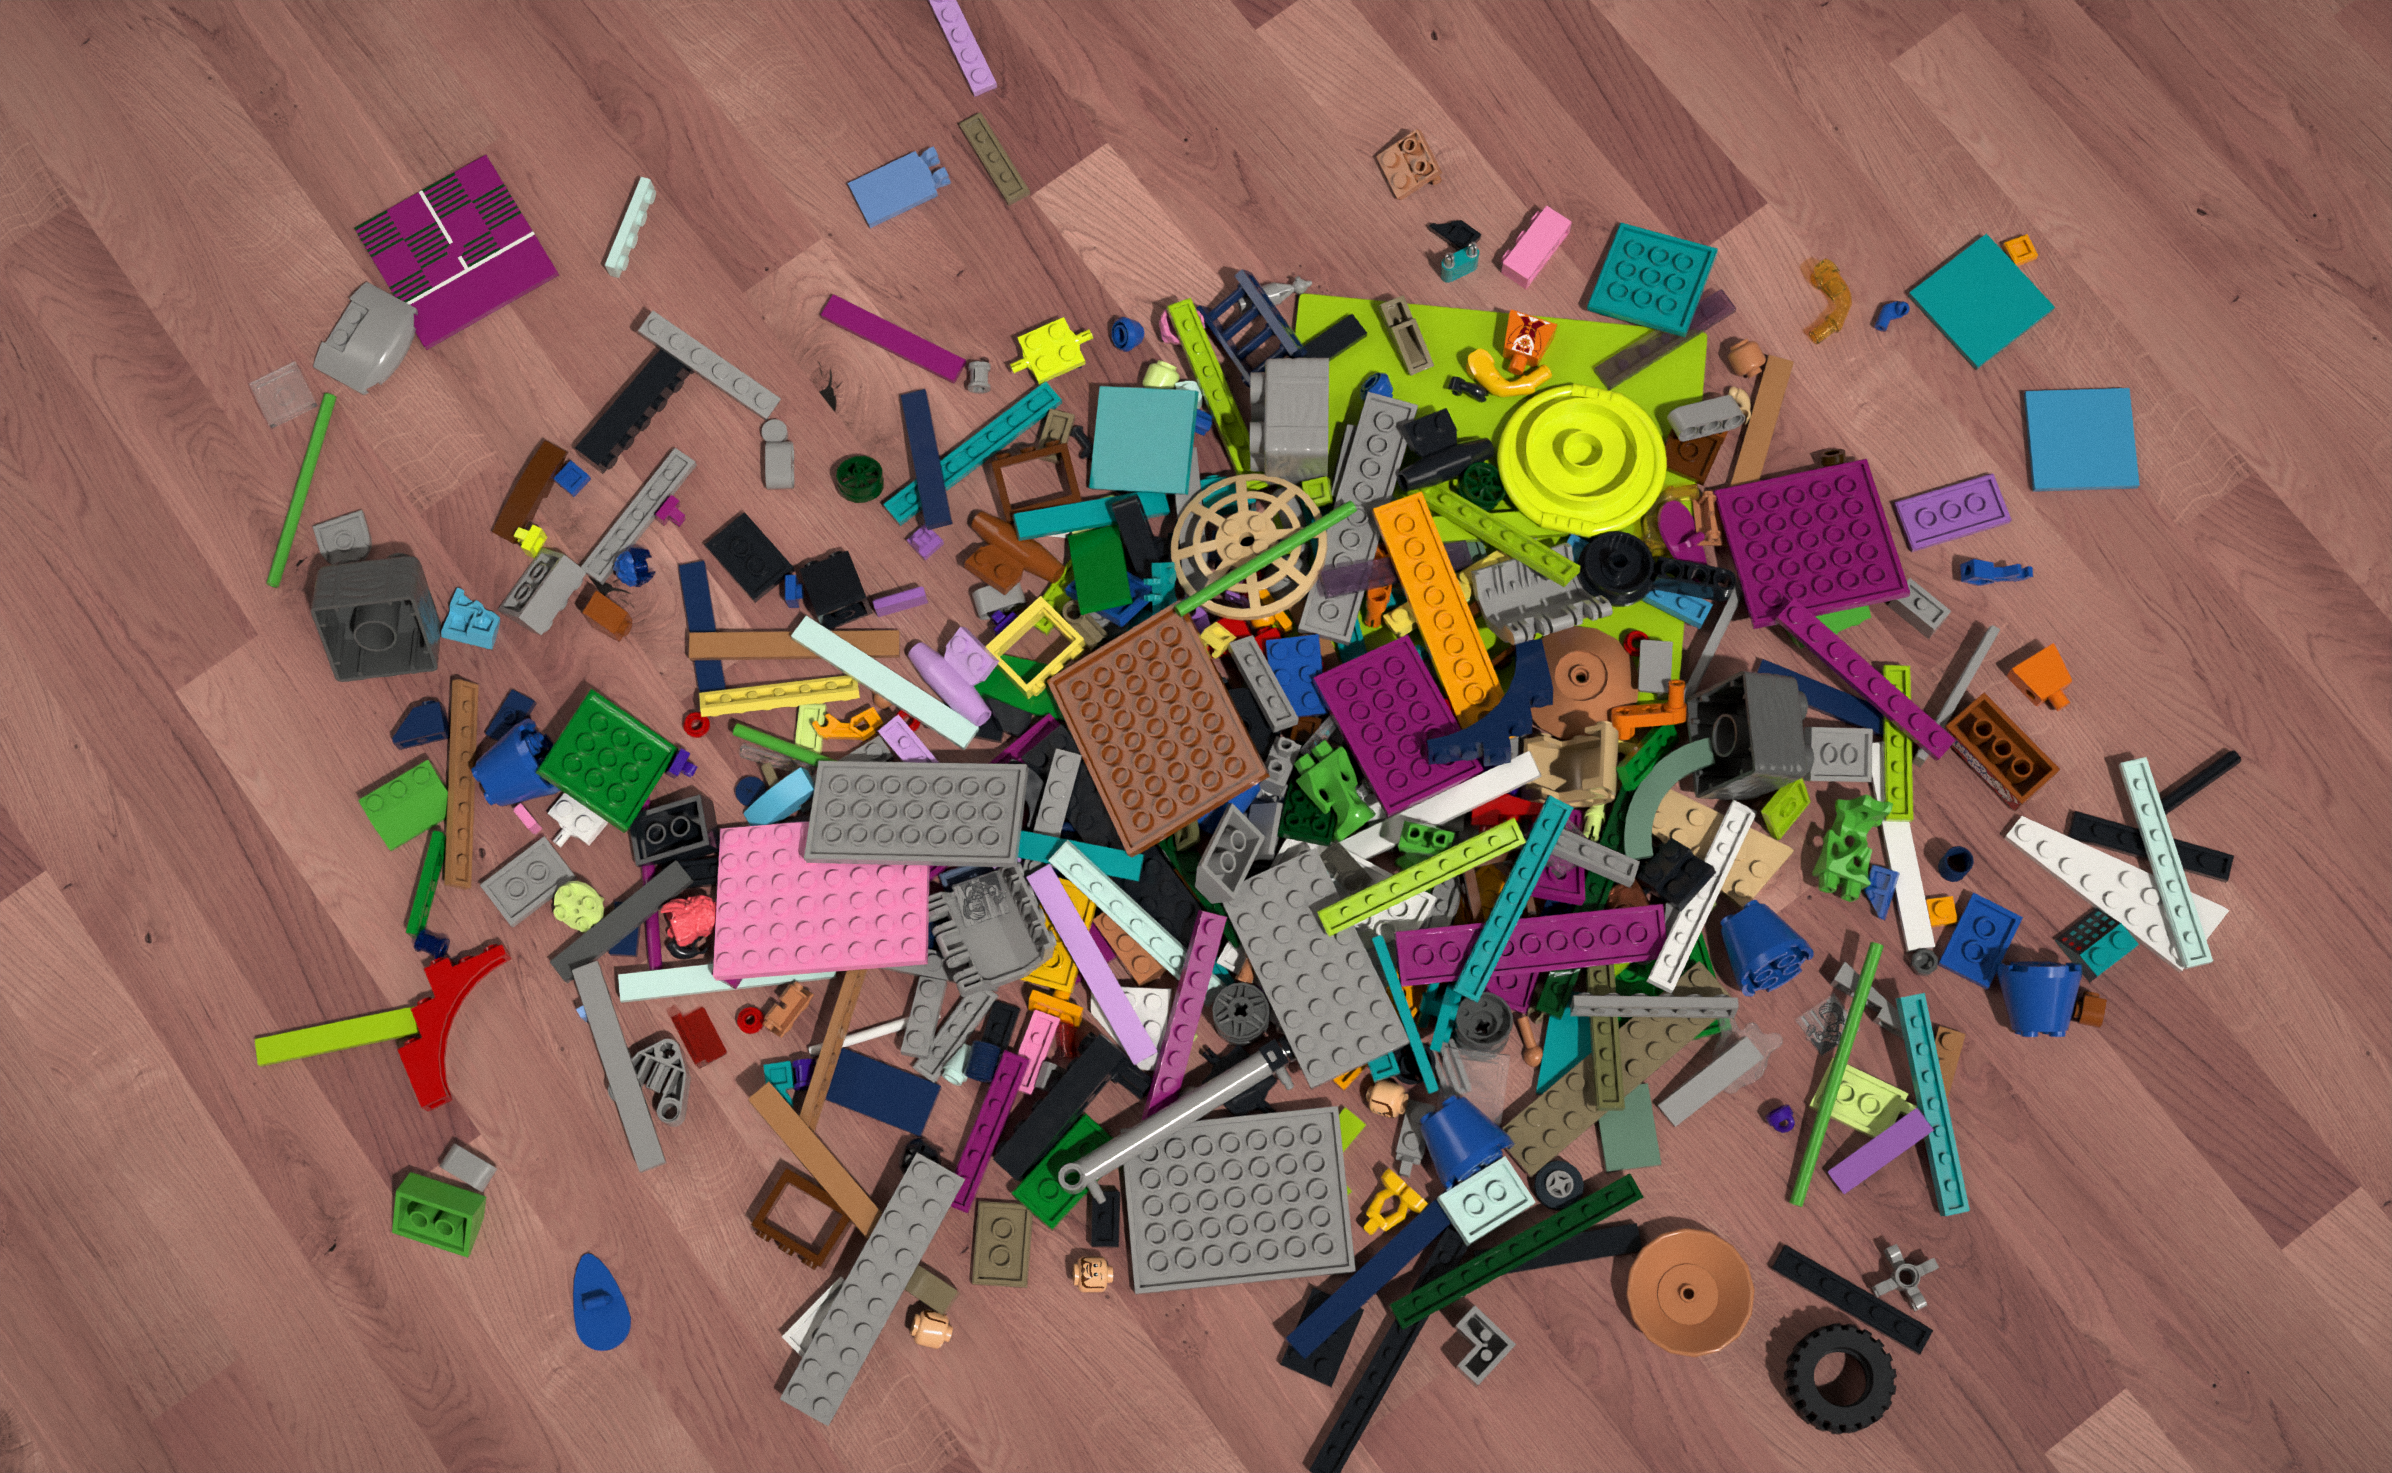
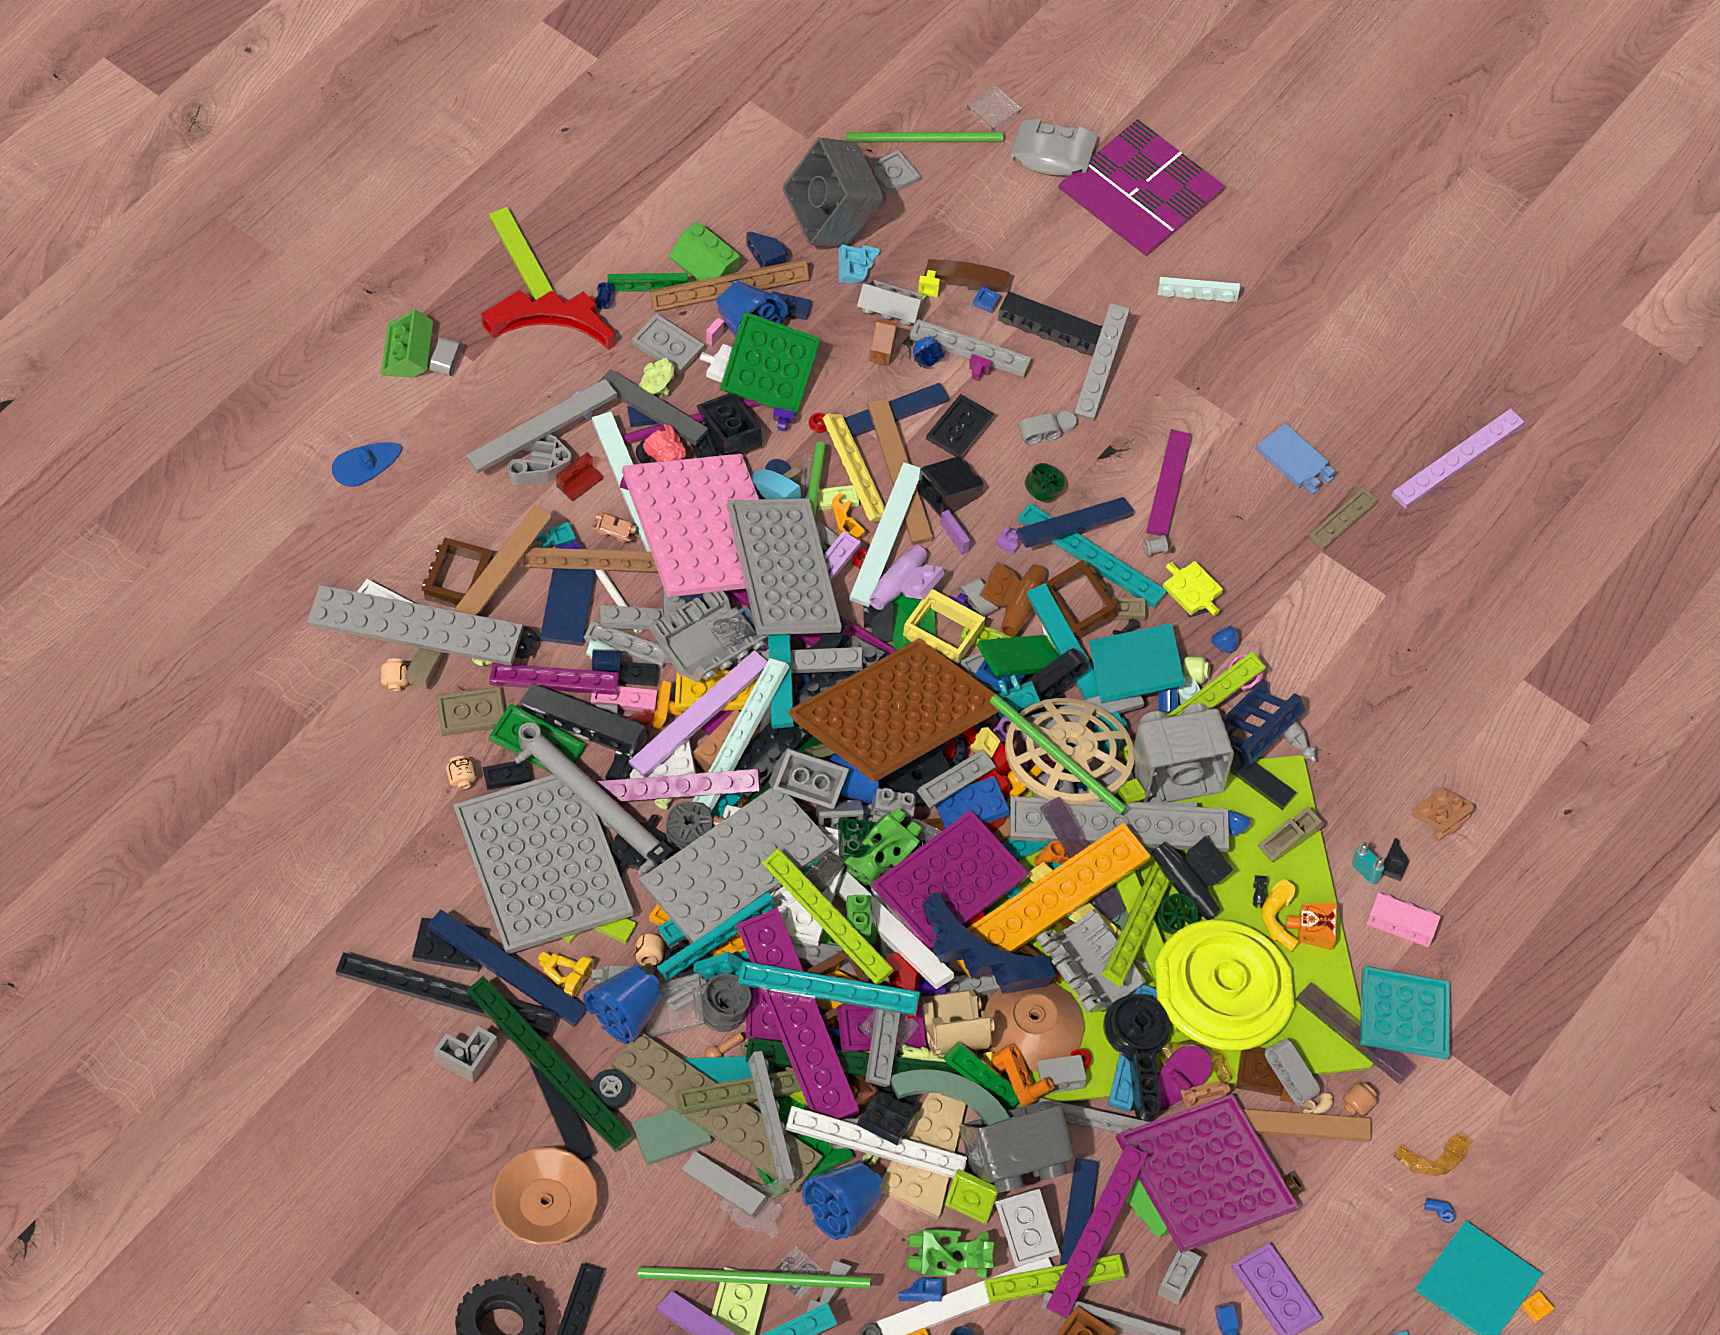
camera: 65 degrees right, 15 degrees down
red plate [737,1007,765,1034] -> none
blue plate [785,575,804,608] -> none
dark tan piece [1062,600,1109,651] -> none
light aqua plate [1436,1156,1536,1246] -> none
dark purple tile [1765,1104,1795,1133] -> none

